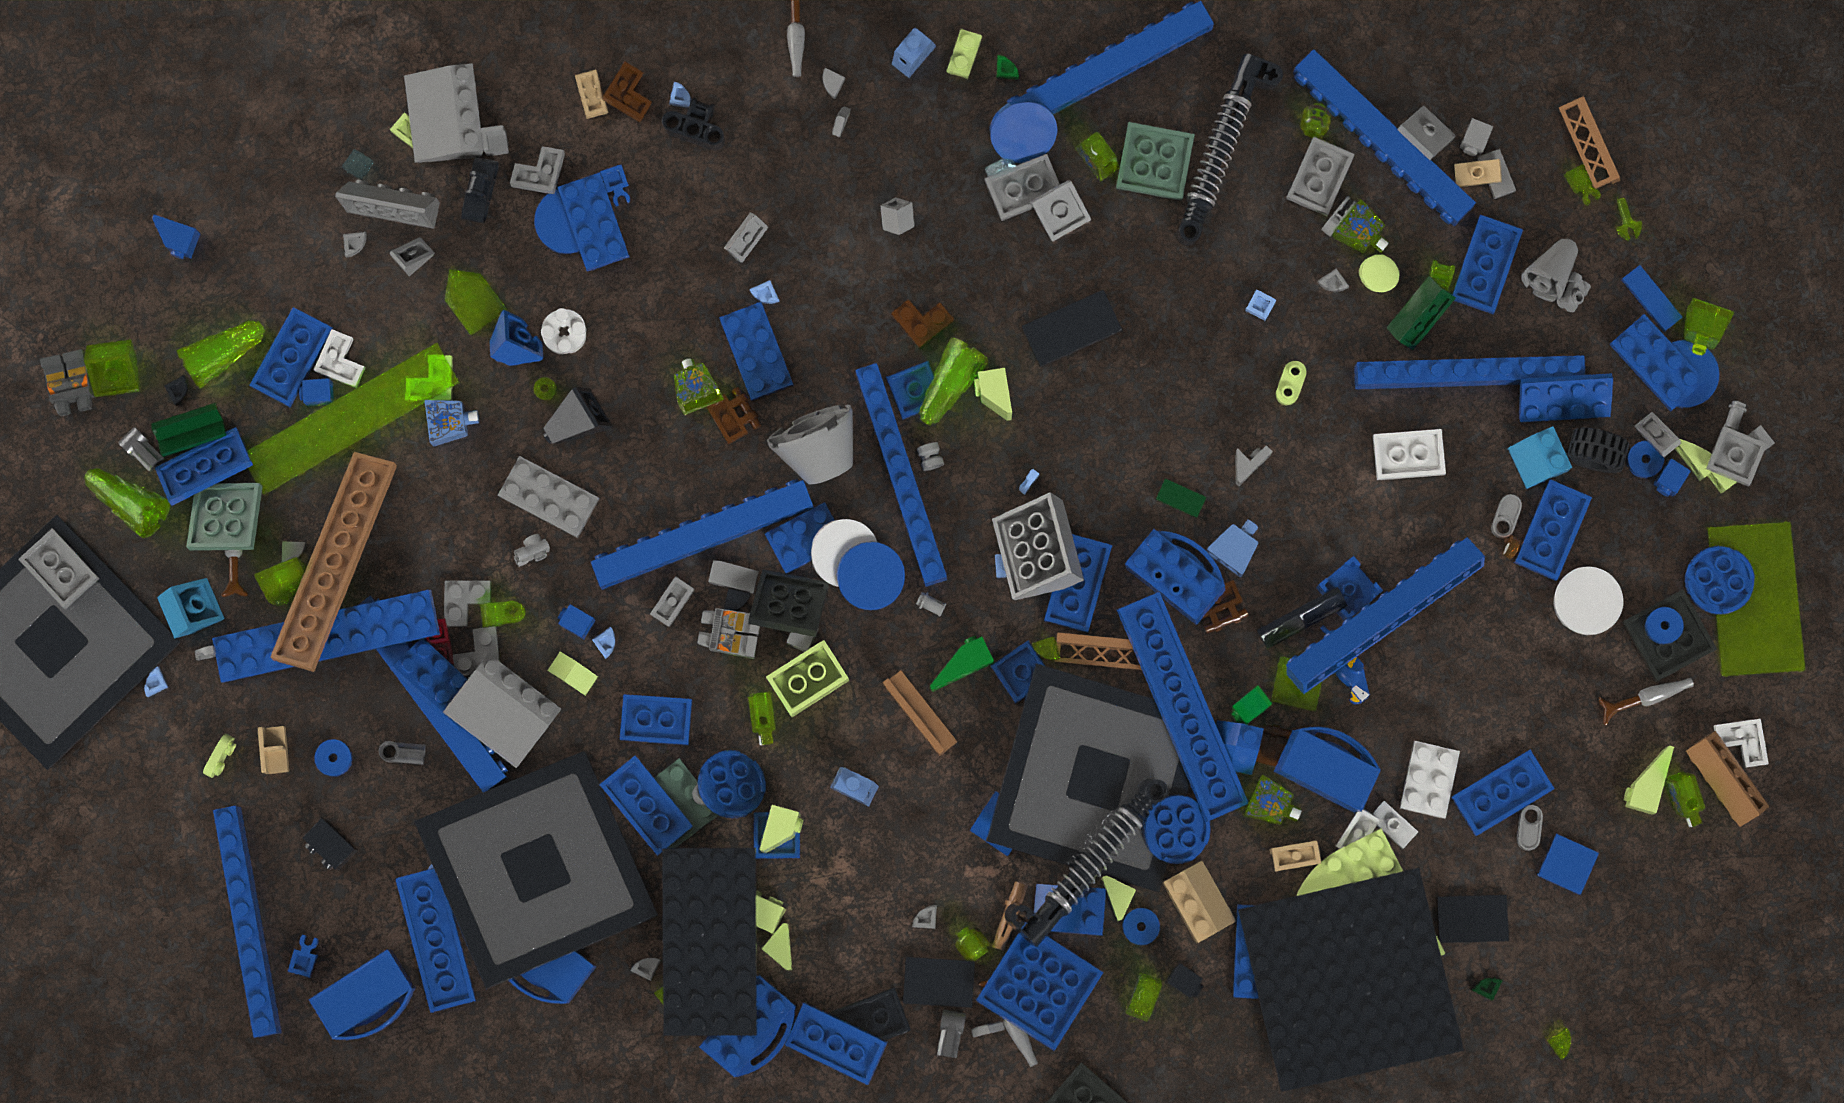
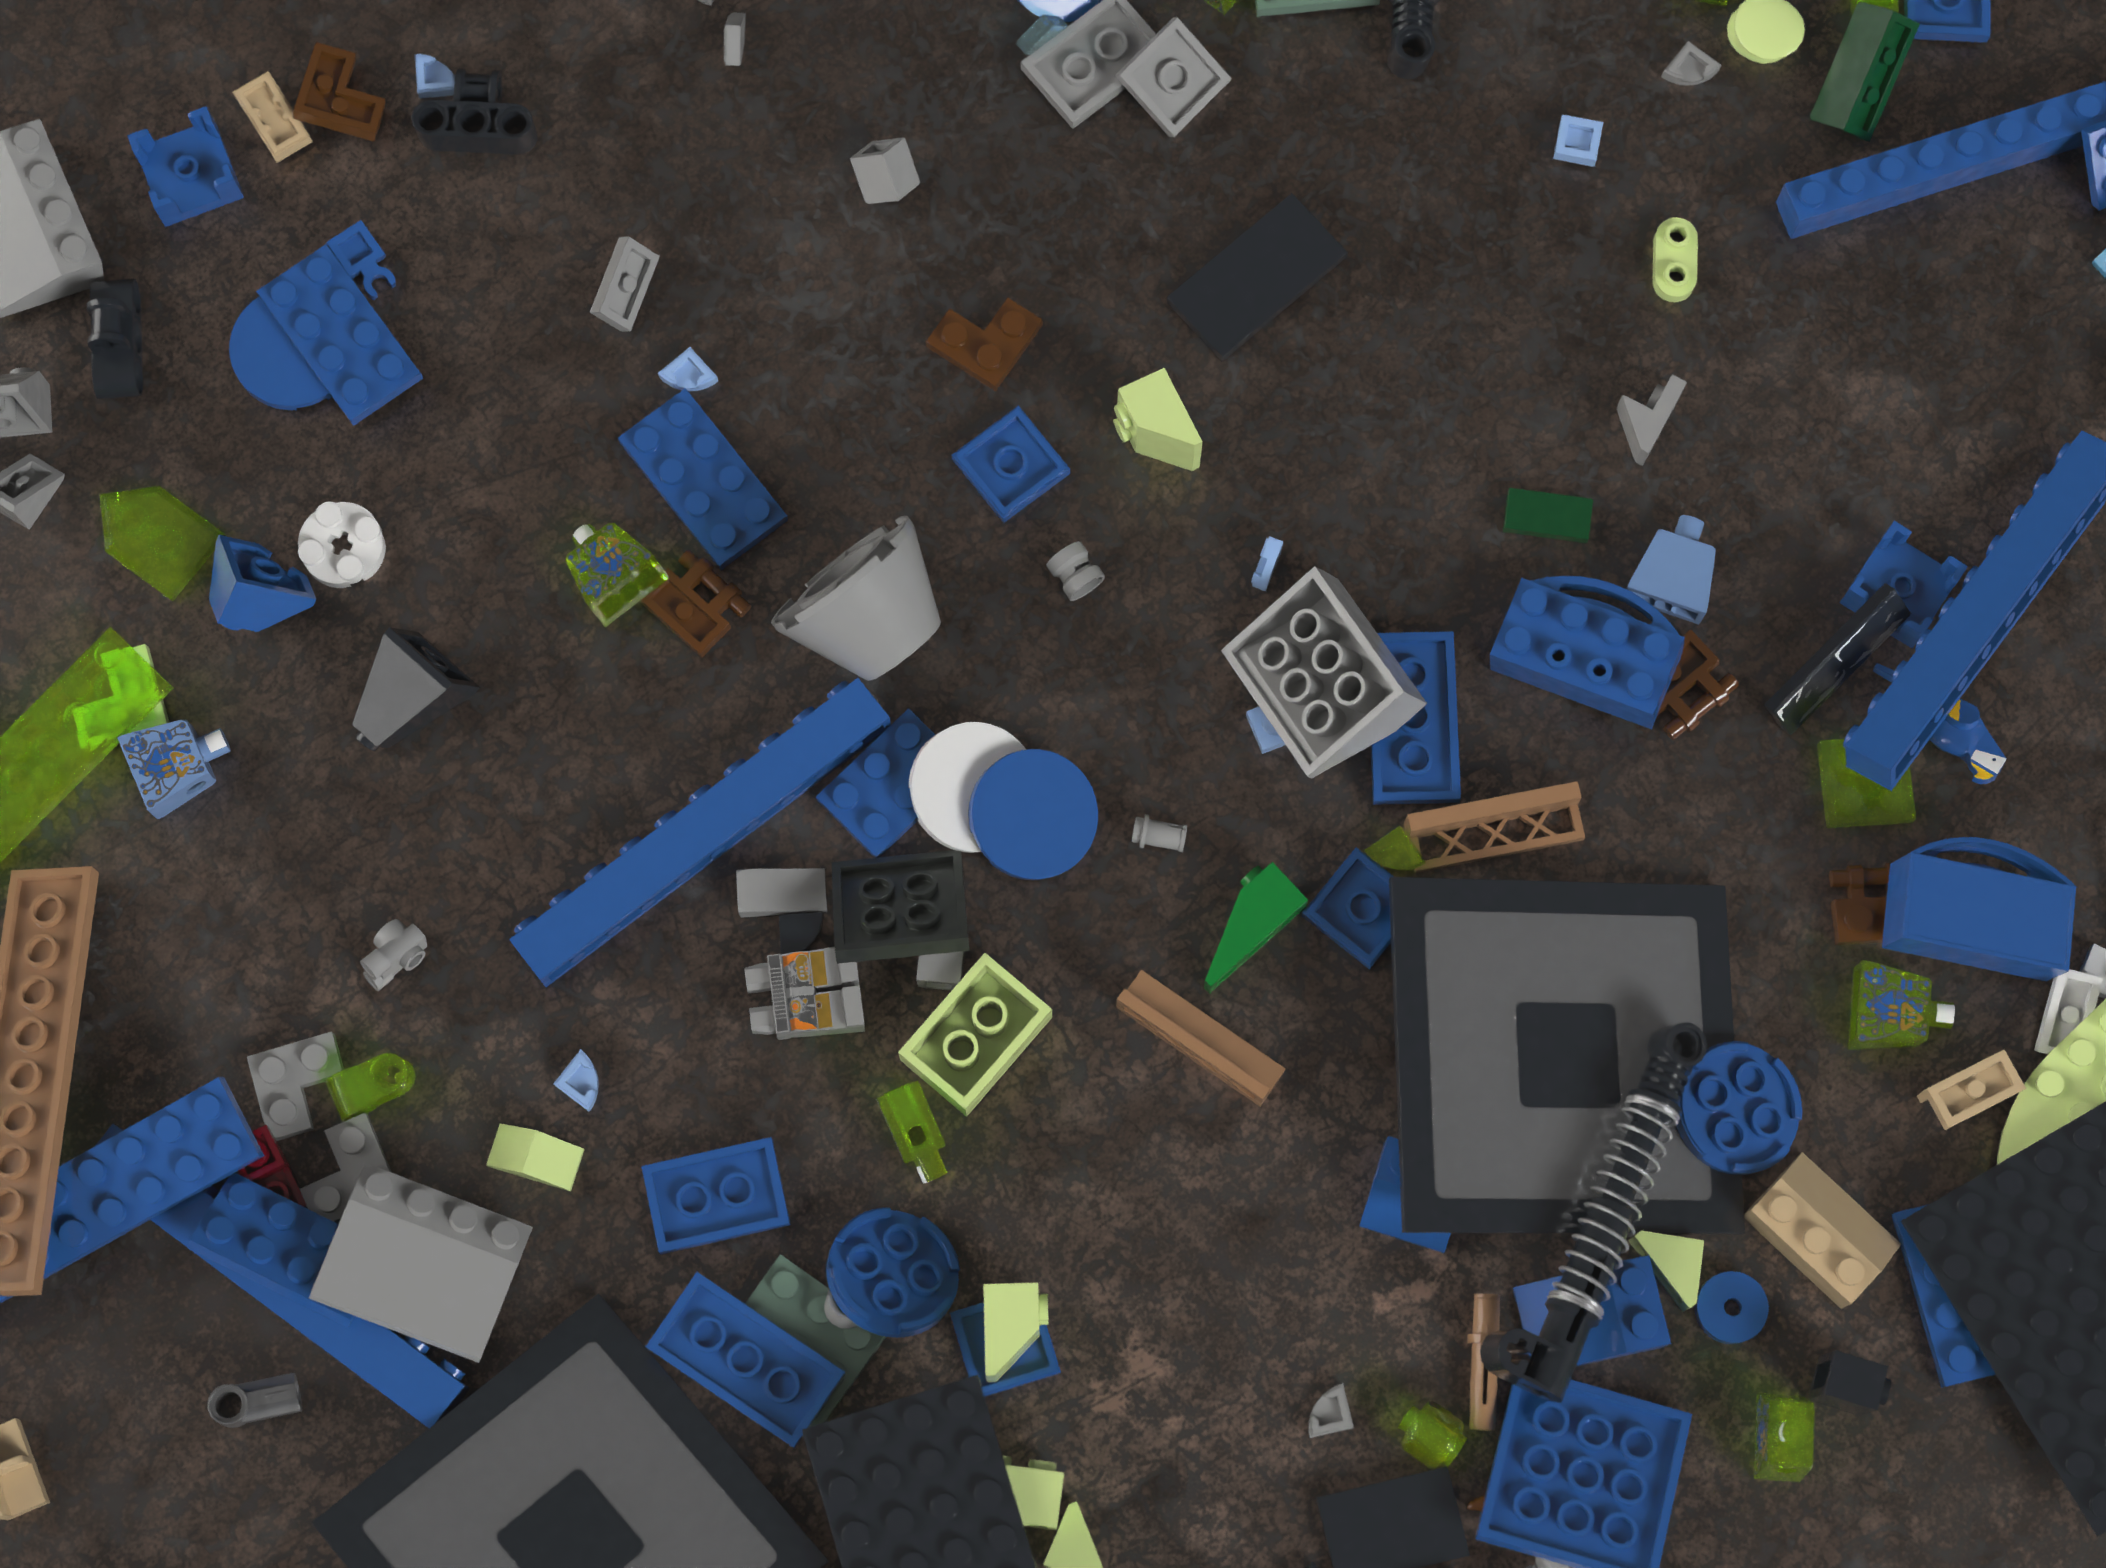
camera: 20 degrees left, 5 degrees down
blue piece [315,739,353,777] -> none
light grey panel [481,125,509,156] -> none
light grey plate [498,456,599,538] -> none
light grey plate [510,146,565,194] -> none
clear neon green plate [534,377,556,400] -> none
blue brick [558,604,596,640] -> none
light grey plate [650,576,695,627] -> none
medium blue torso [830,767,879,807] -> none
blue brick [855,363,947,587] -> none
clear neon green cone [919,338,989,426] -> none
blue plate [1117,592,1249,822] -> none
blue slope [1216,720,1264,775] -> none
green slope [1231,685,1272,725] -> none
white plate [1373,429,1446,480] -> none
none -> blue panel [127,106,244,227]

